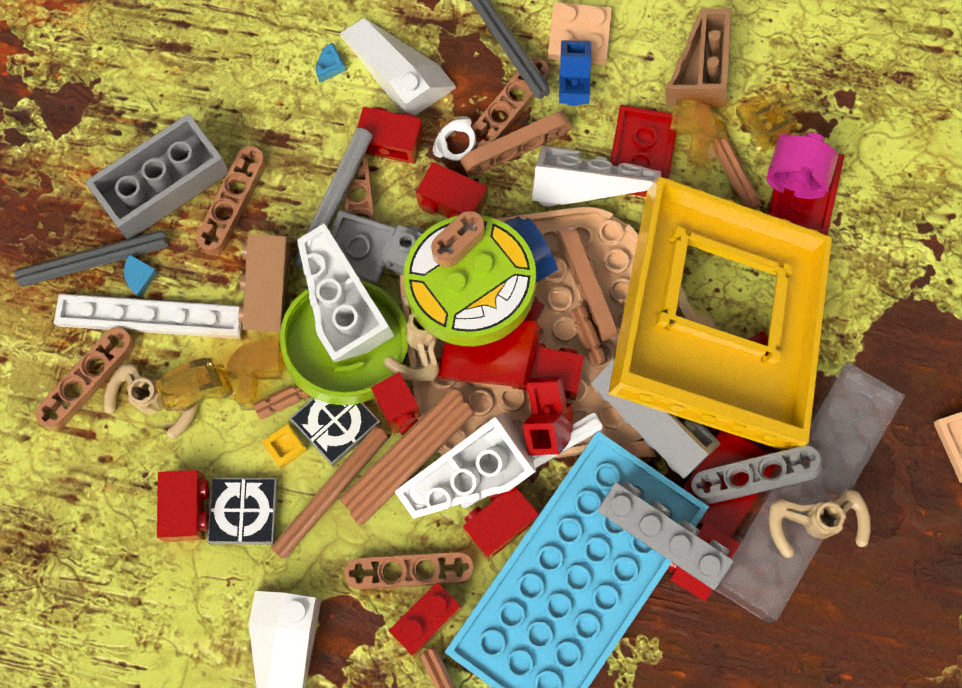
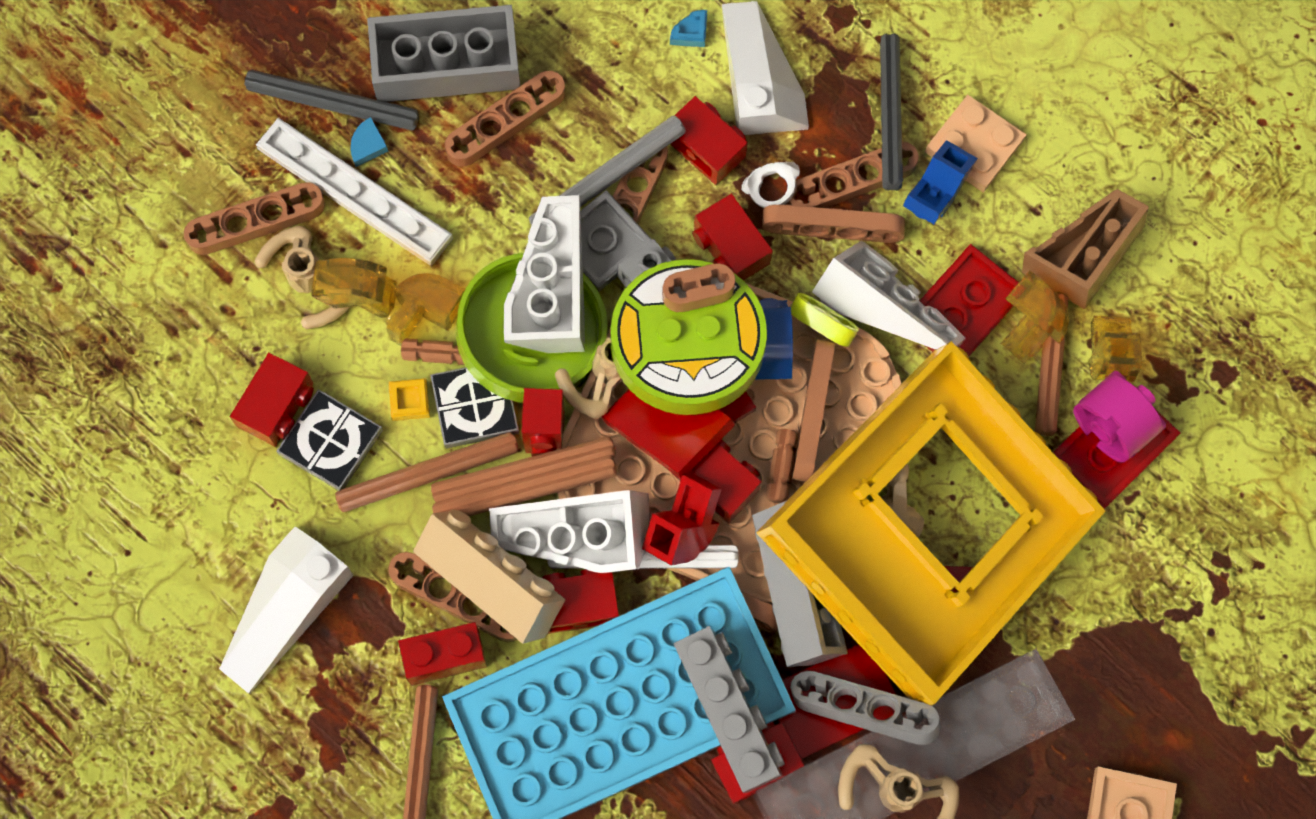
camera: 25 degrees right, 0 degrees up
medium nougat wedge [238,234,297,332] -> none
none -> tan brick [413,510,565,644]
none -> neon yellow beam [790,293,859,347]

